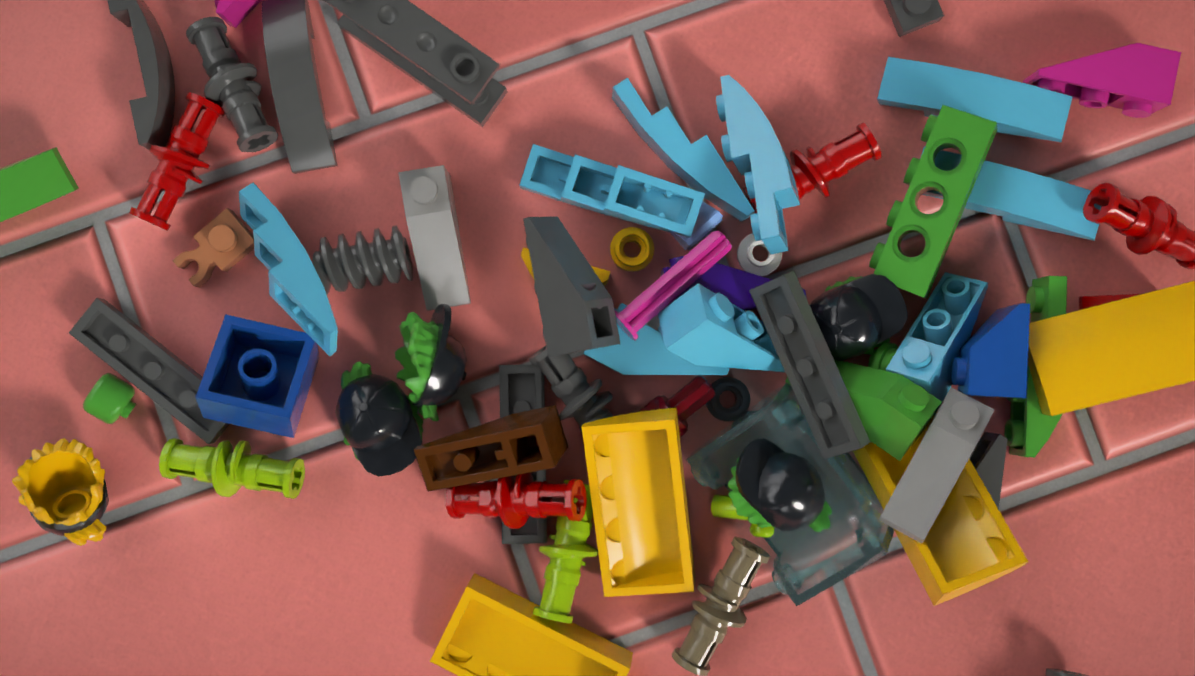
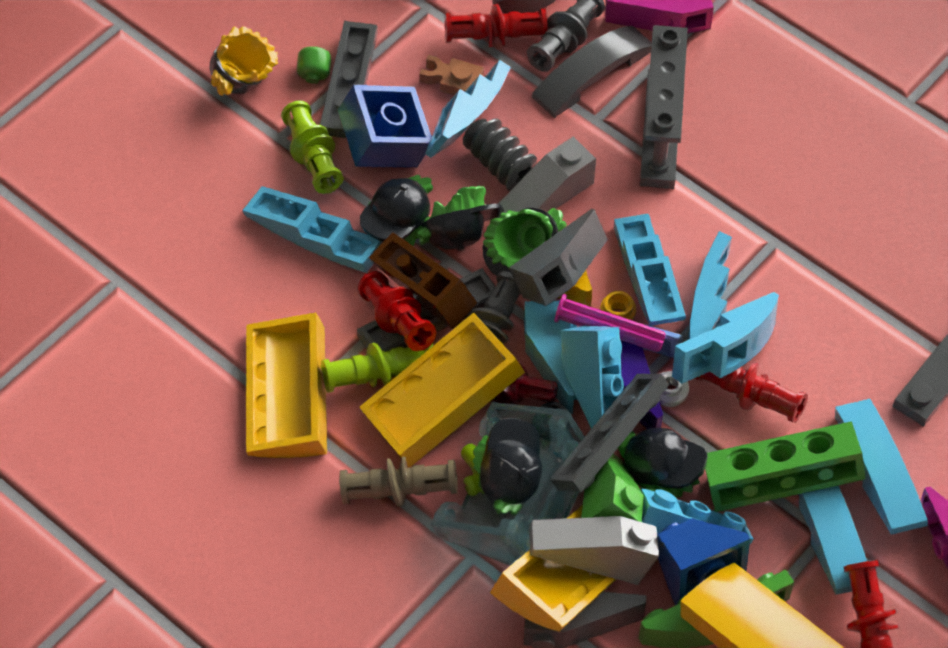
camera: 65 degrees right, 30 degrees down
none -> medium azure slope [242,186,383,273]
none -> bright green hair [482,208,567,280]

